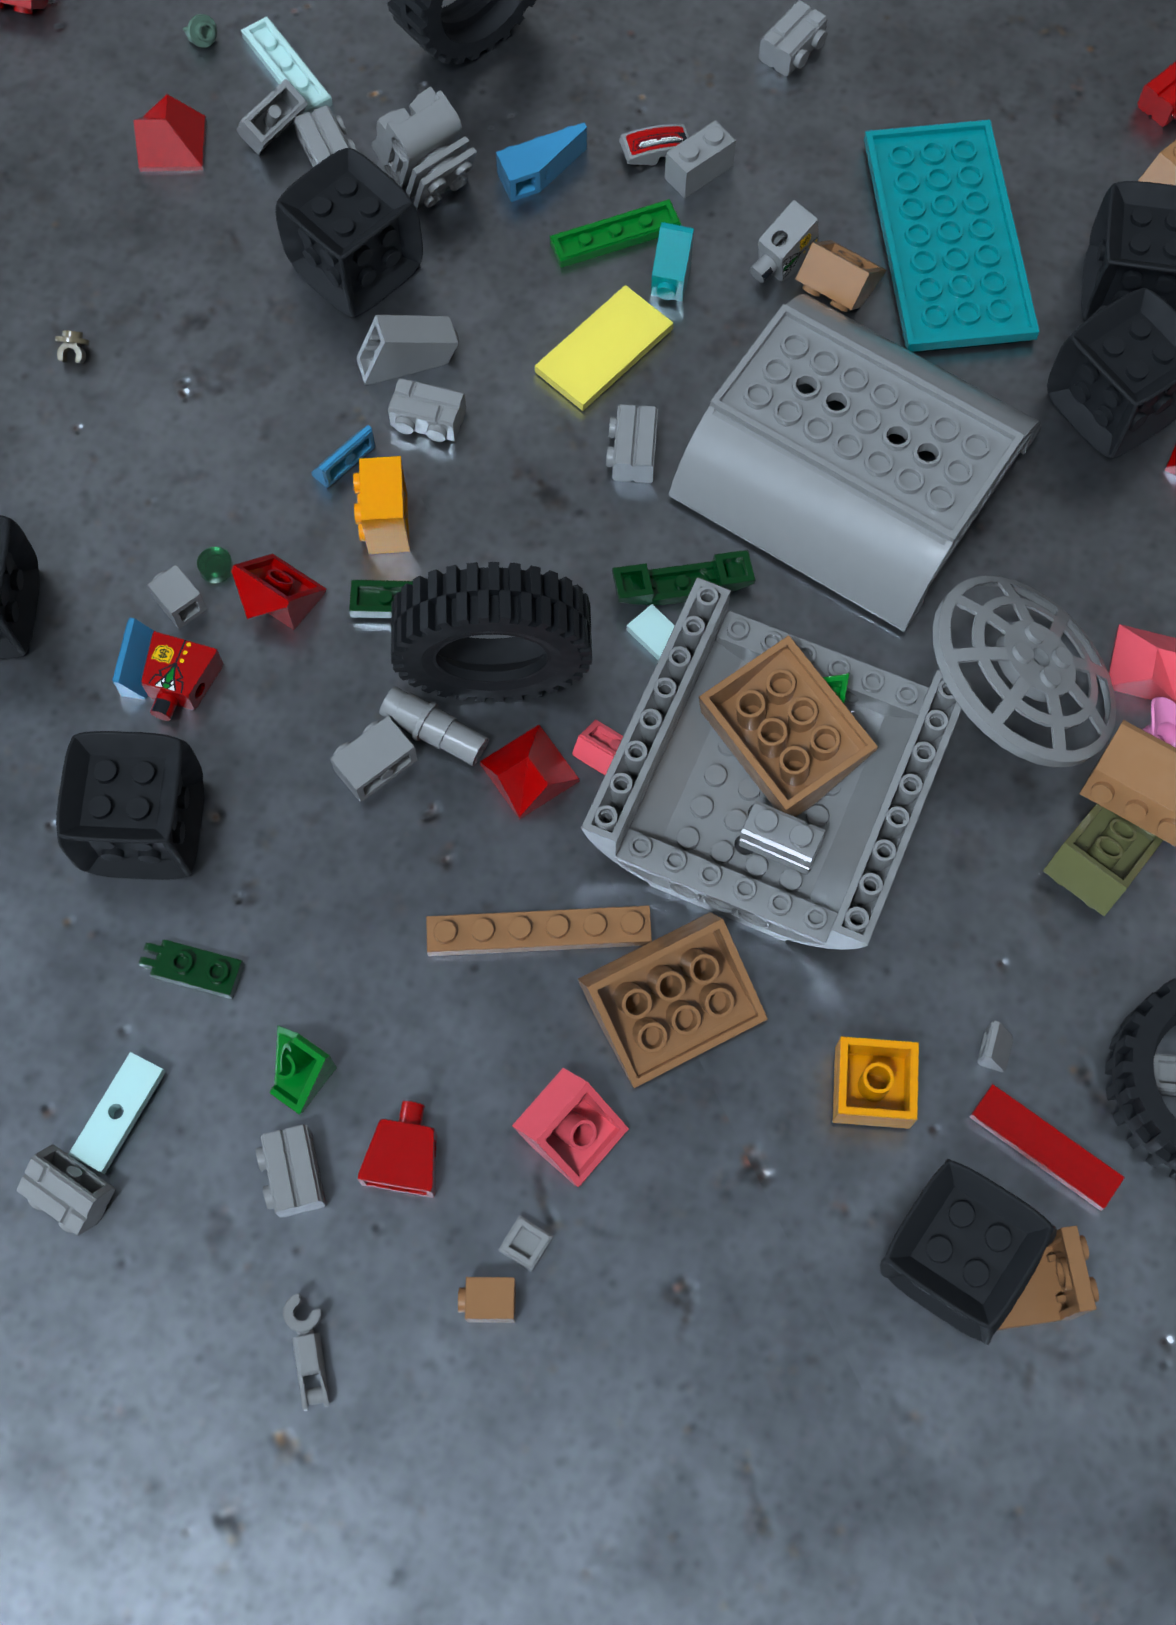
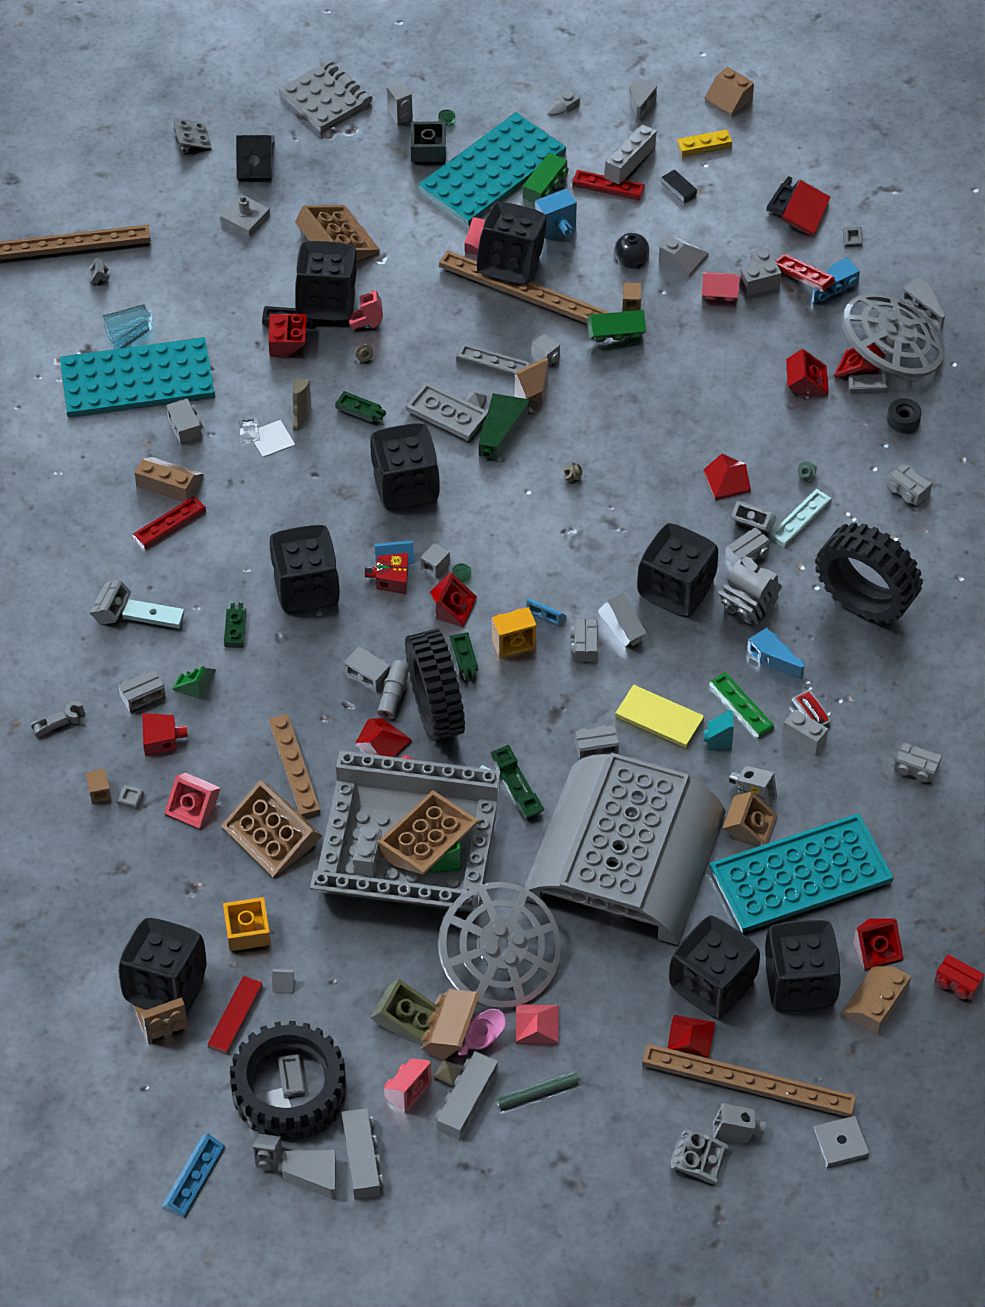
camera: 75 degrees right, 15 degrees down
none -> red slope [853,918,904,969]

